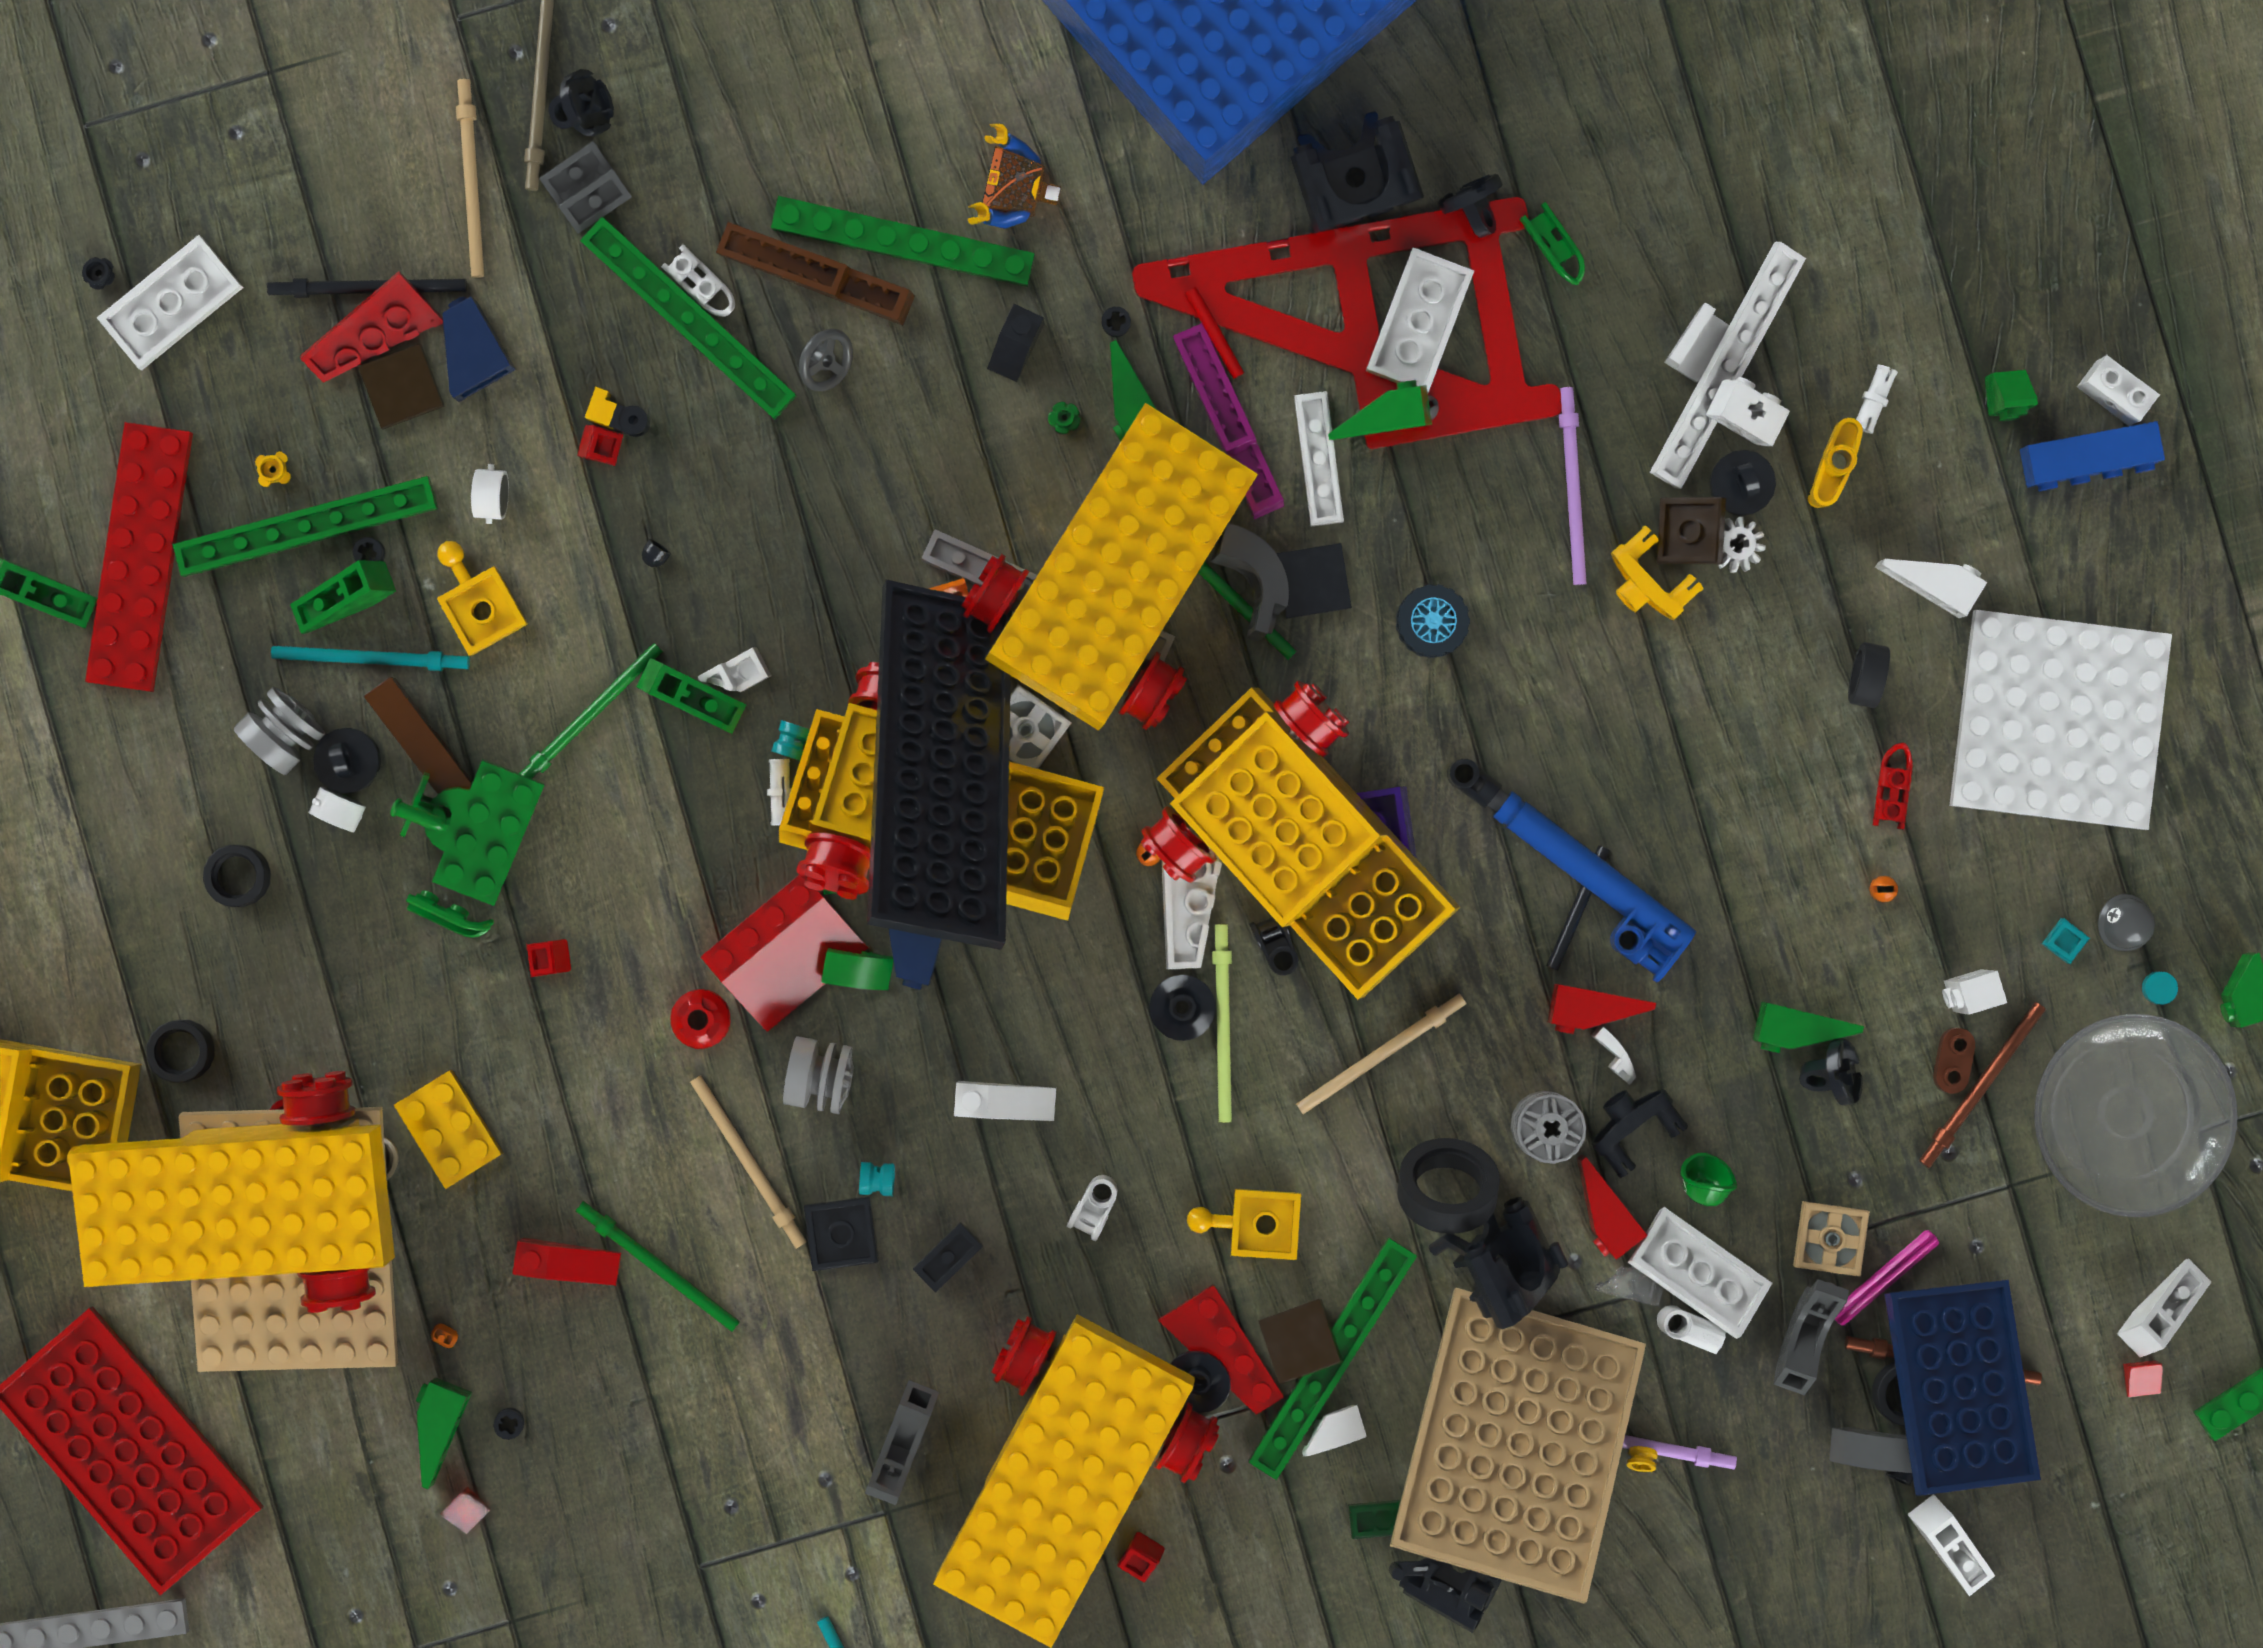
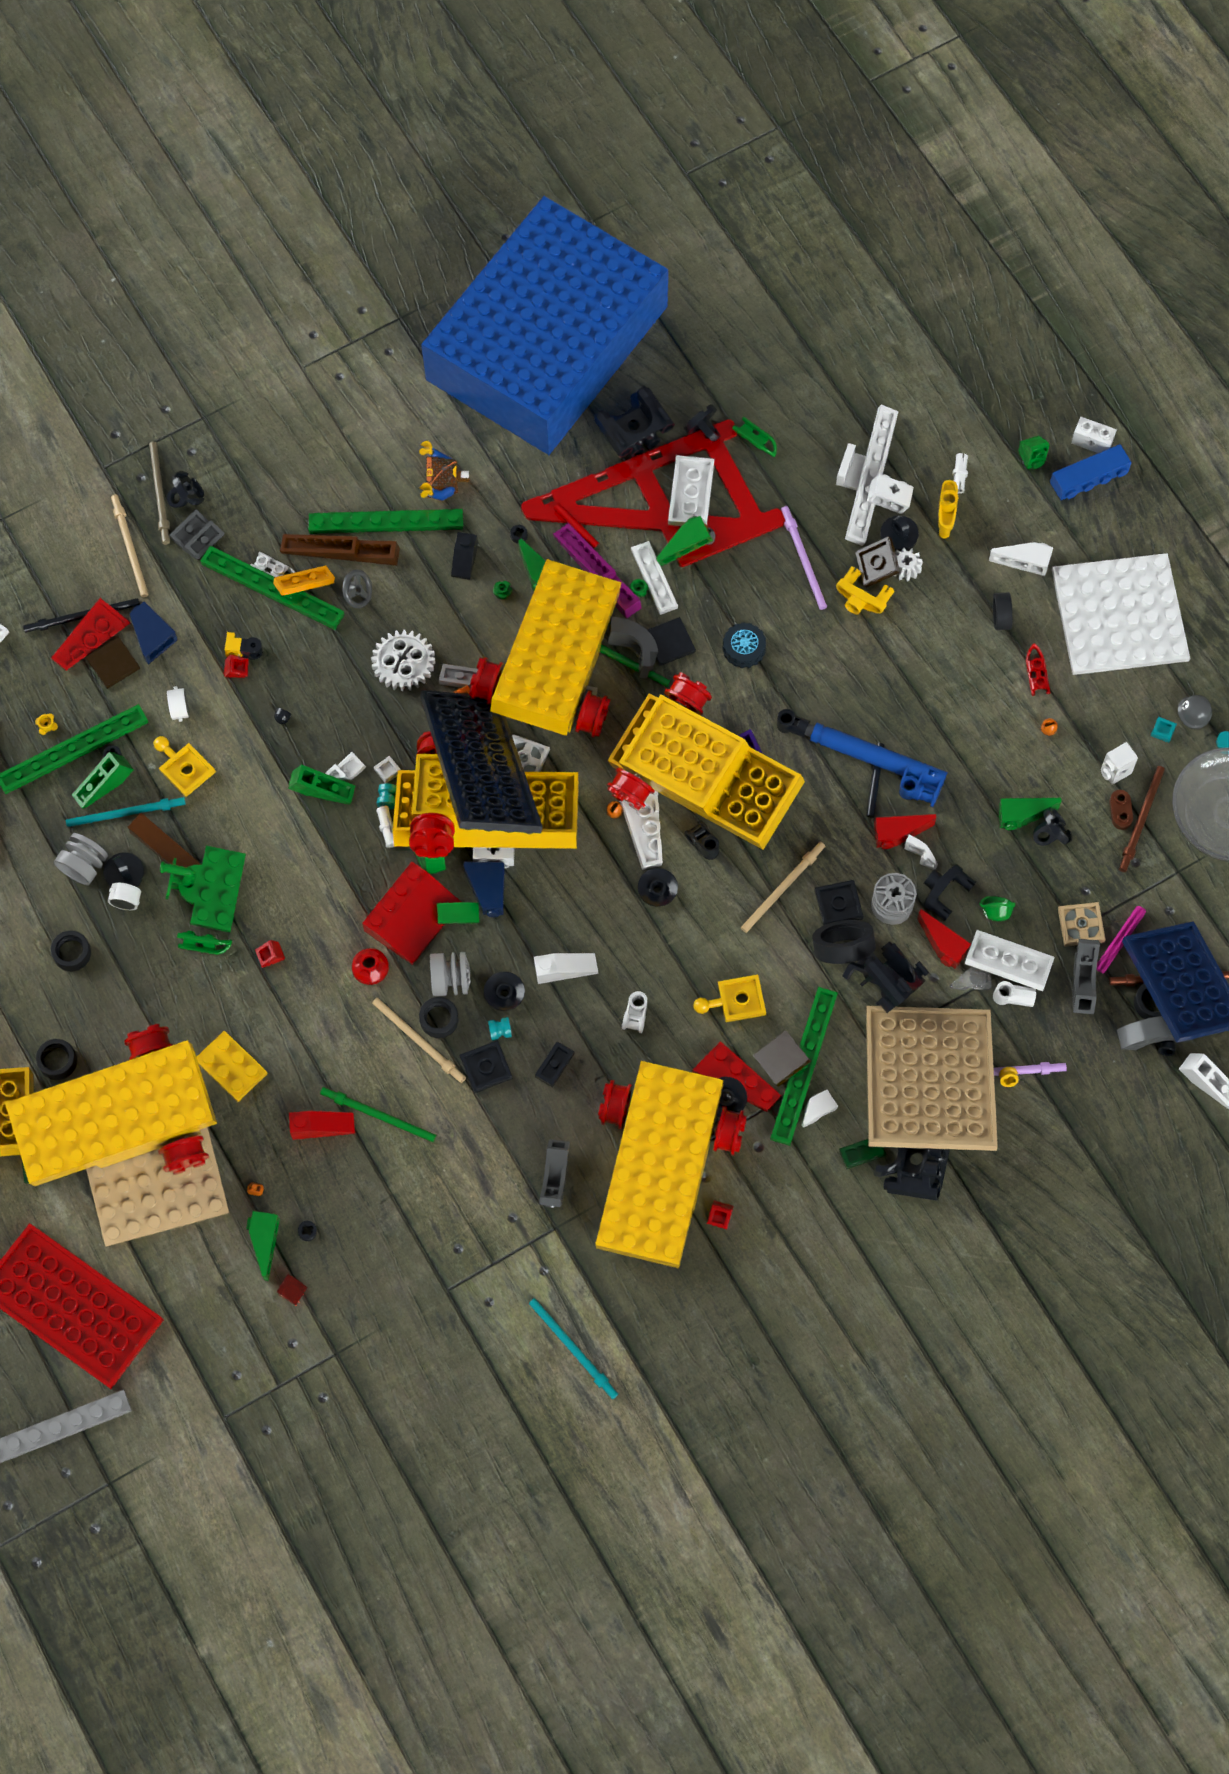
camera: 10 degrees left, 20 degrees down
green bar [519,643,663,779] -> none
yellowish green bar [1212,924,1232,1123] -> none
none -> light orange plate [273,565,335,596]
none -> white gear [371,630,435,691]
none -> white tile [374,756,401,783]
none -> black tyre [419,997,459,1038]
none -> black dish [484,971,525,1011]
none -> green plate [629,579,648,597]
none -> black plate [814,880,864,926]

